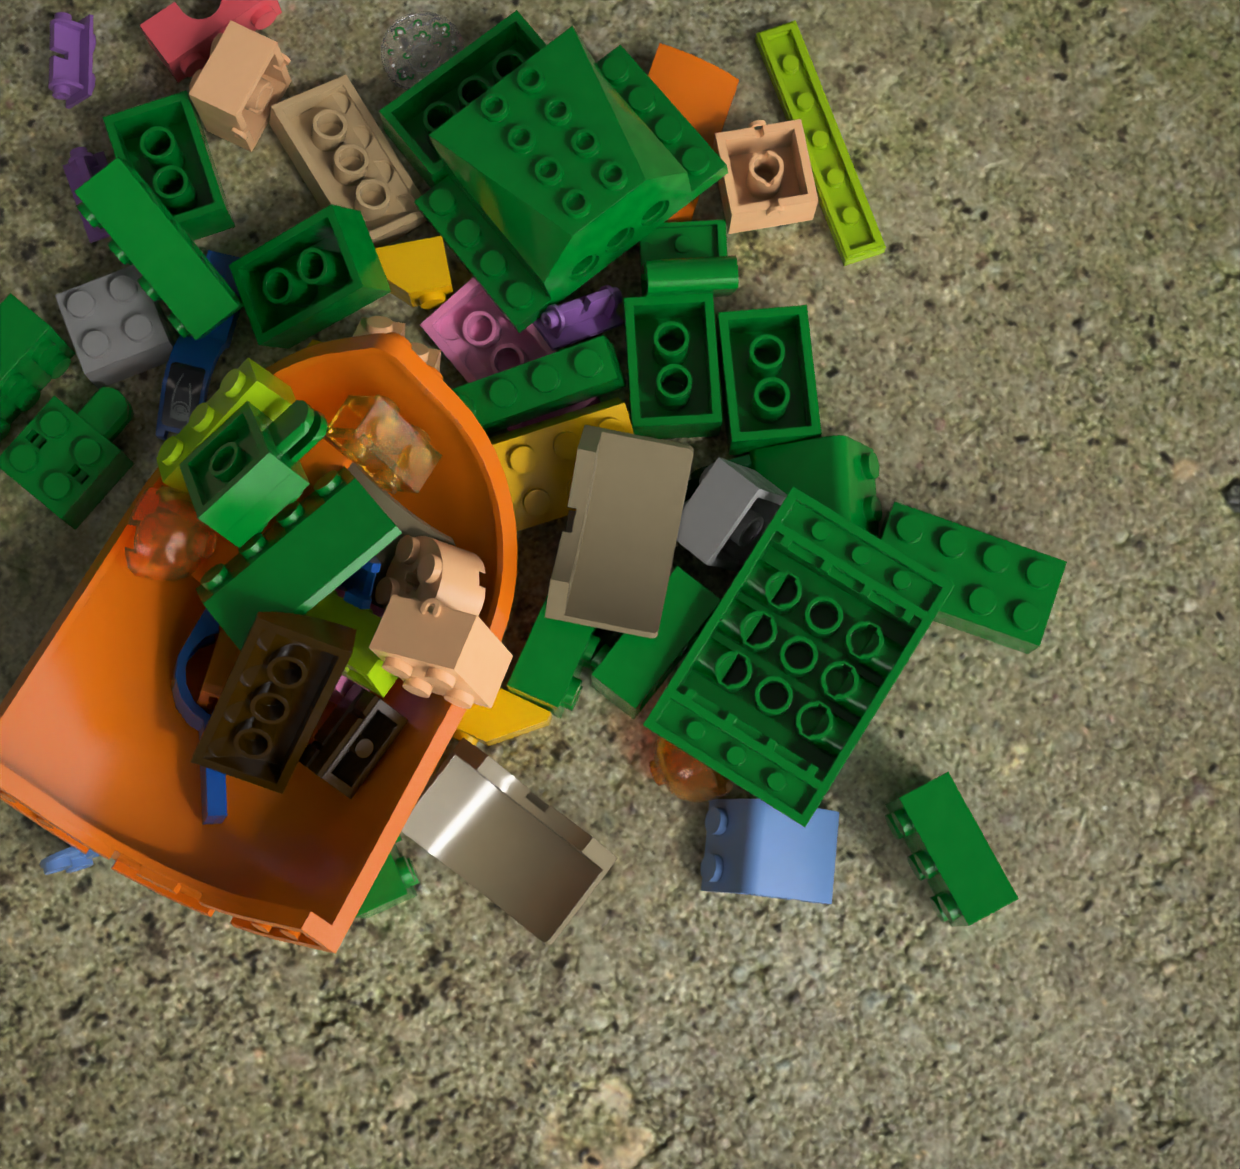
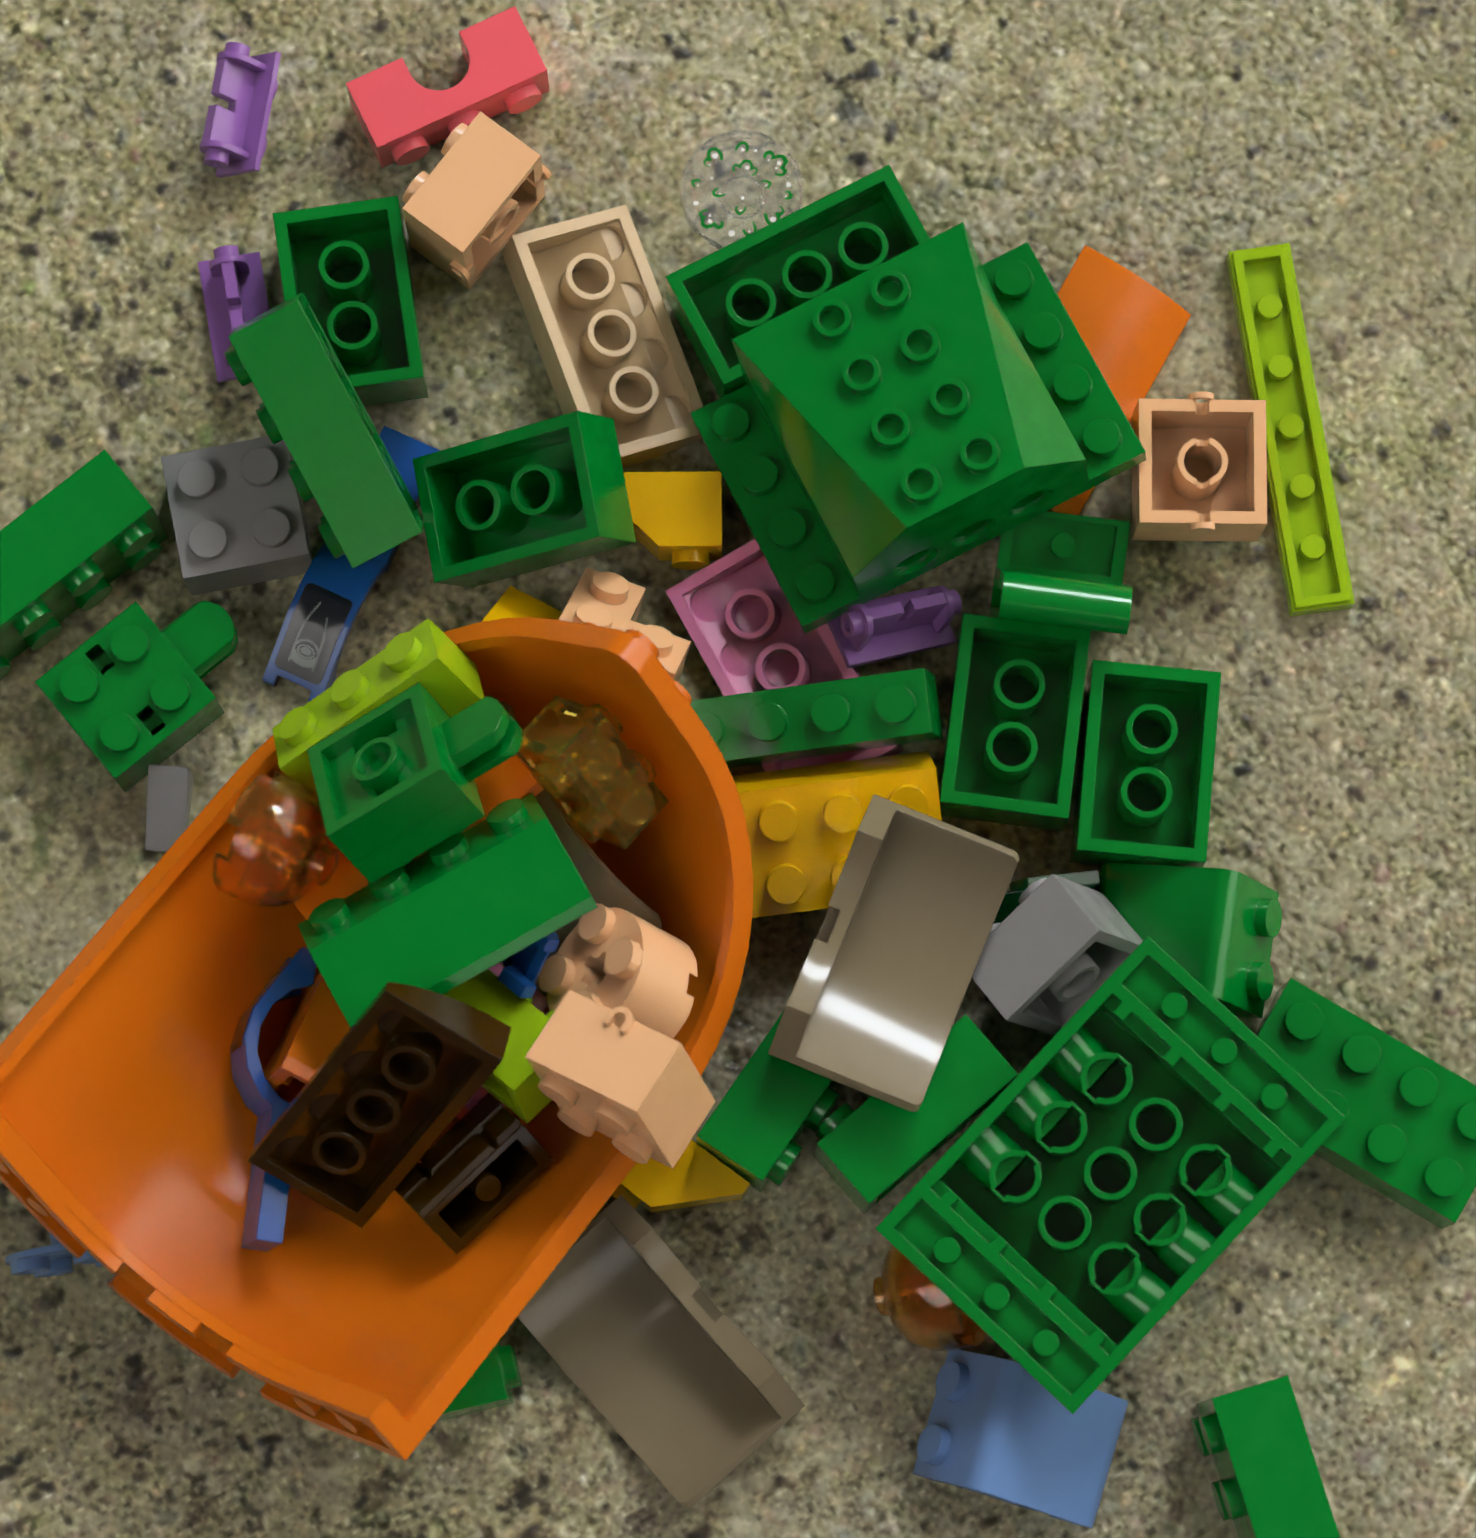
camera: 10 degrees right, 0 degrees up
none -> light grey piece [145,764,194,853]

